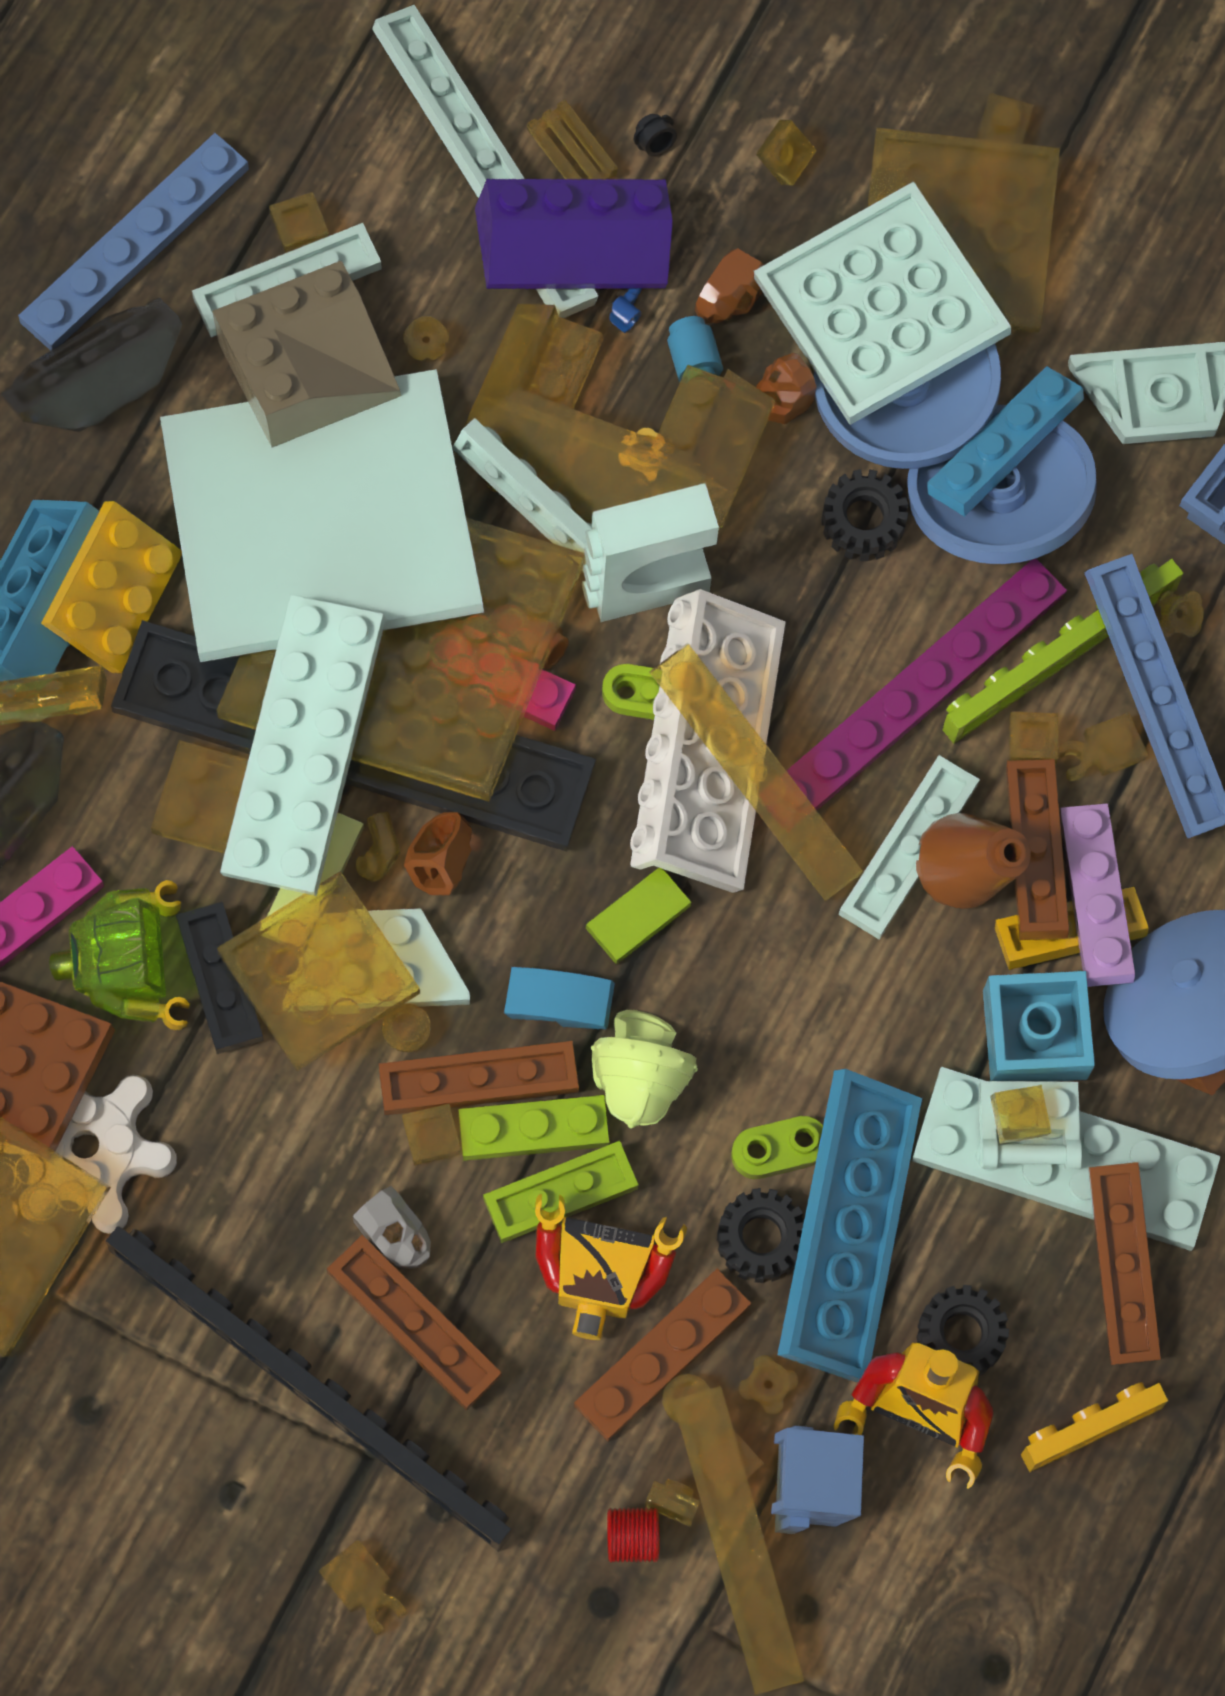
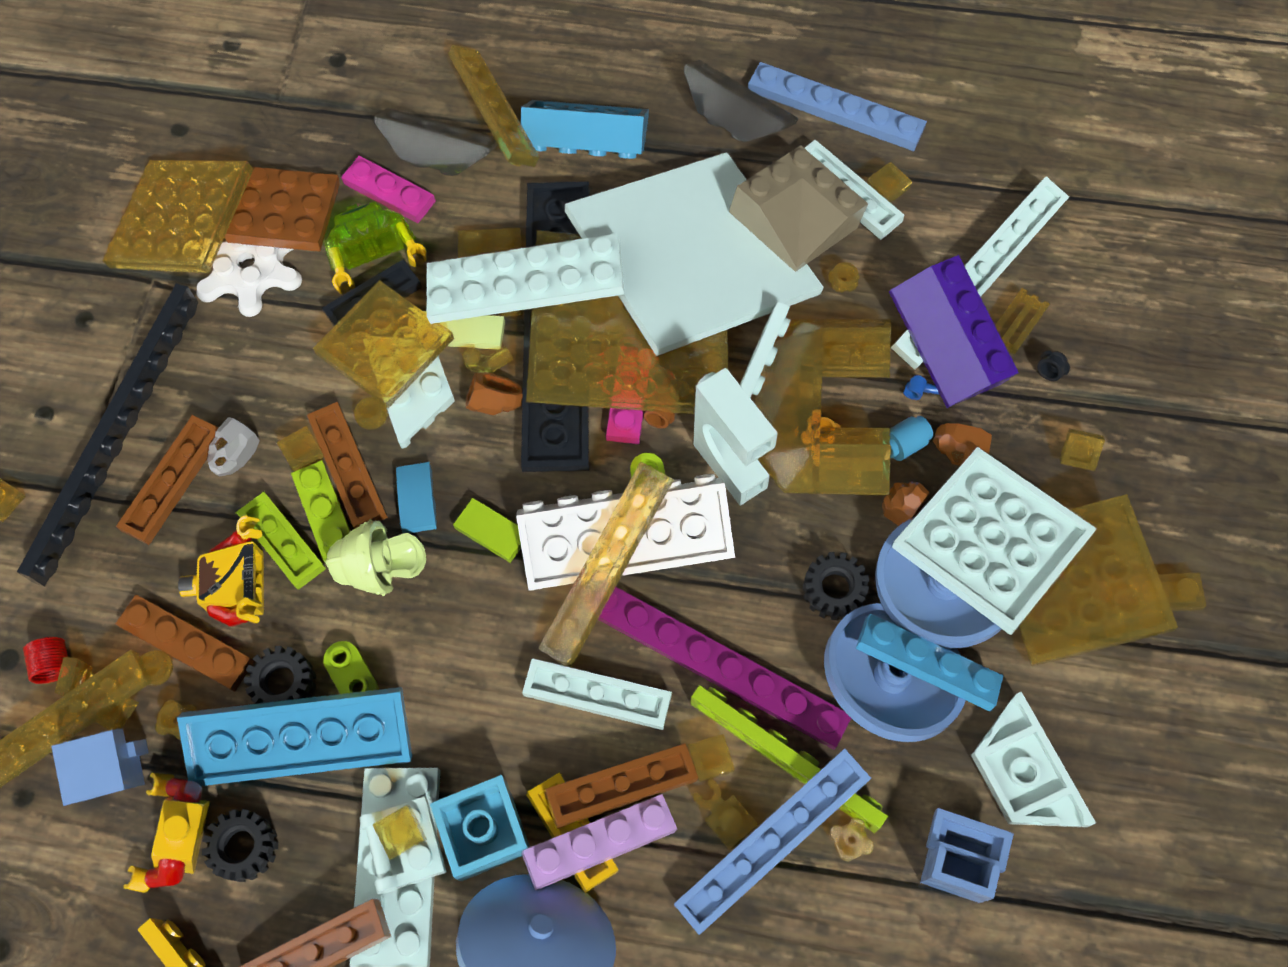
camera: 80 degrees right, 5 degrees down
yellow plate [41,501,182,673] -> none
dark orange cone [916,813,1031,909] -> none

